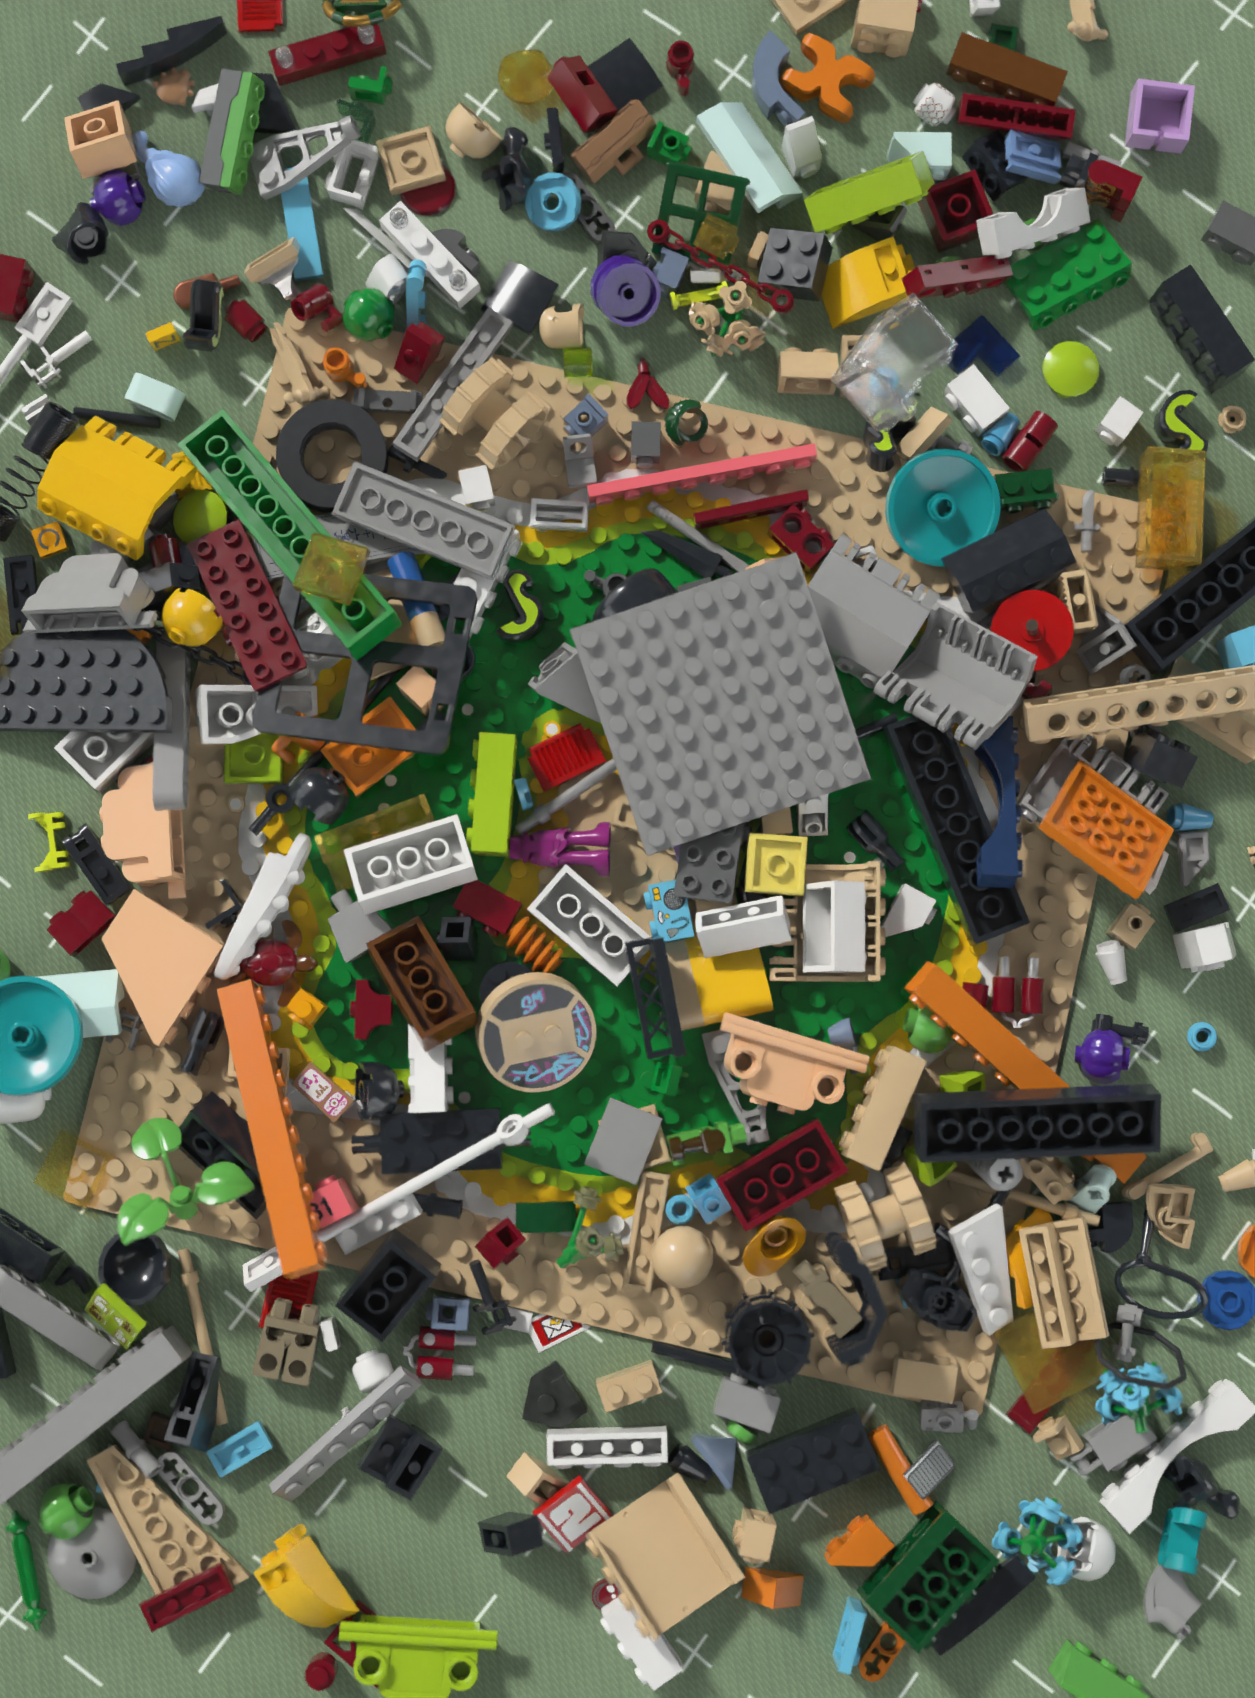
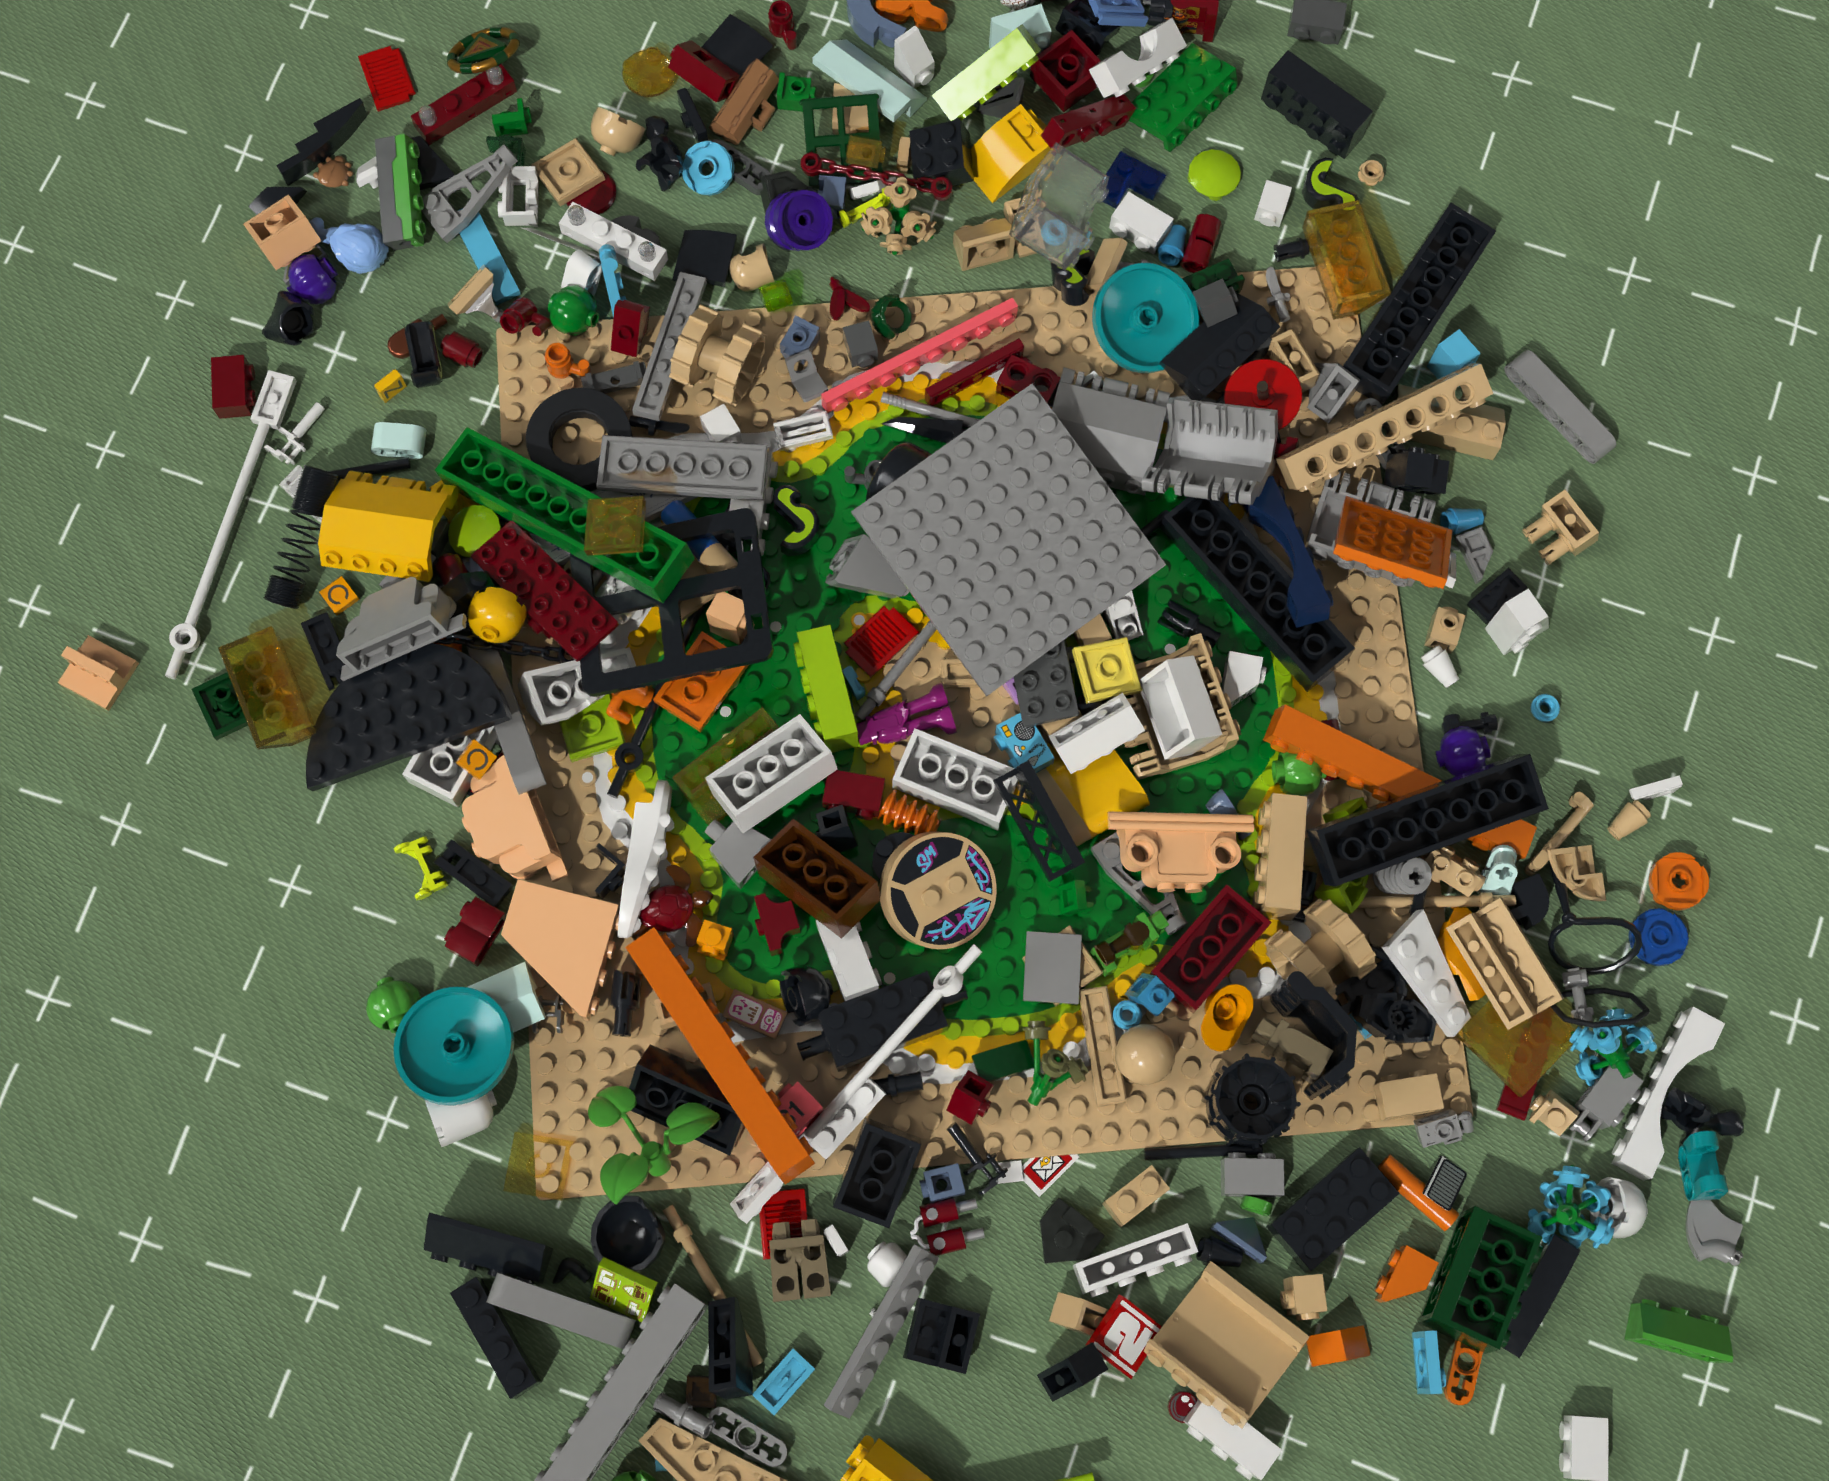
camera: 15 degrees left, 10 degrees down
tan piece [269,322,331,405] -> none
black cylinder [289,767,350,825] -> none
dark red piece [992,956,1044,1028] -> none
none -> light orange tile [455,739,497,780]
none -> dark grey brick [1192,278,1238,327]

